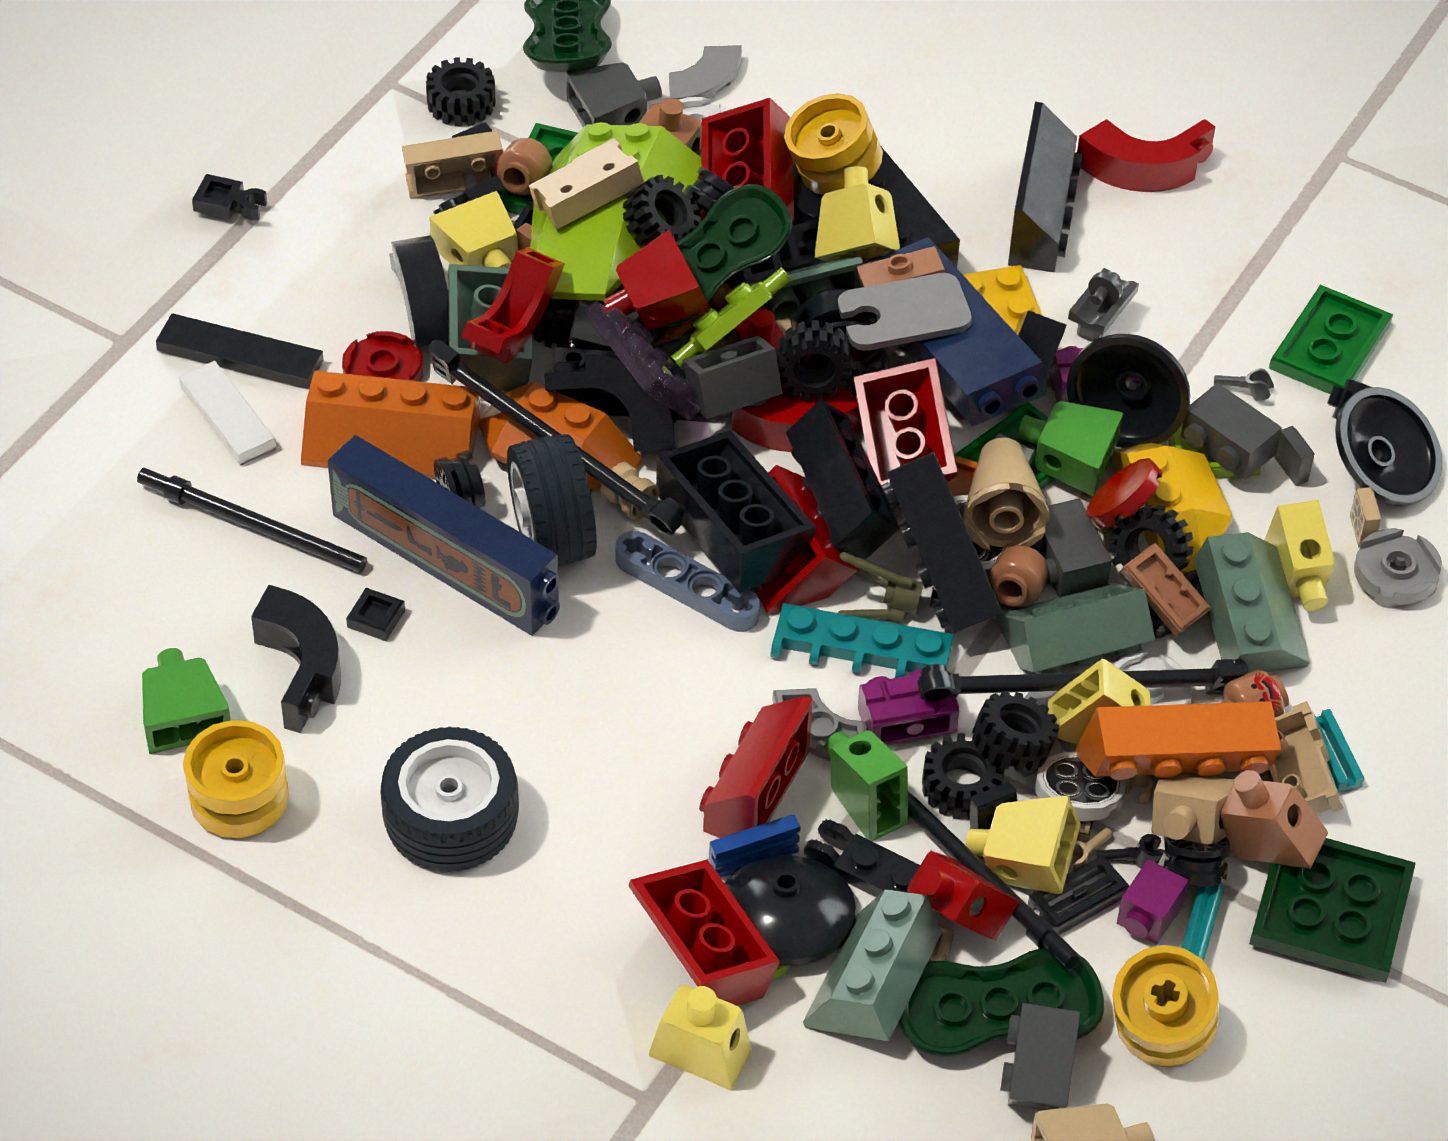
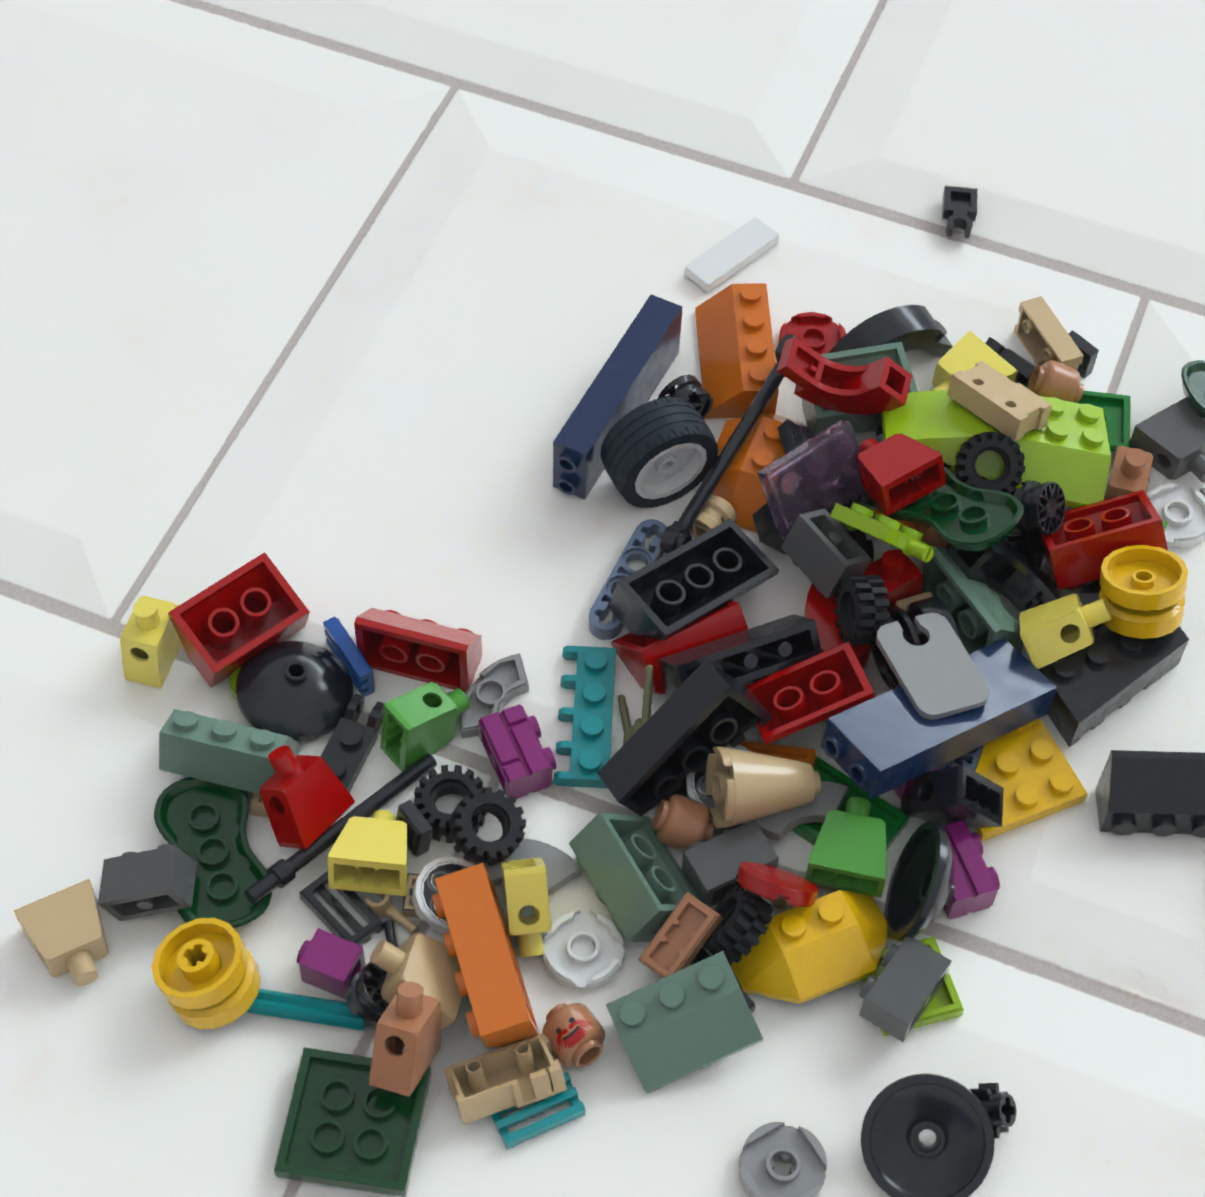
camera: 80 degrees right, 5 degrees up
black bar [137,467,367,573] -> none
bright green torso [142,648,231,754] -> none
black tile [155,313,324,389] -> none
yellow wheel [183,720,289,838] -> none
black arch [251,585,341,733] -> none
black tile [346,588,405,641] -> none
black wheel [380,726,519,872] -> none
black tyre [426,57,496,127] -> none
nougat plate [856,246,945,287] -> none
black hinge [917,659,1248,702] -> none
dark grey hips [1068,268,1139,341] -> none
dark grey hand [1214,368,1274,401] -> none
light yellow torso [1264,500,1335,611] -> none
green tile [1269,284,1393,394] -> none
dark grey tile [1274,426,1315,486] -> none
tan tile [1350,487,1381,548] -> none

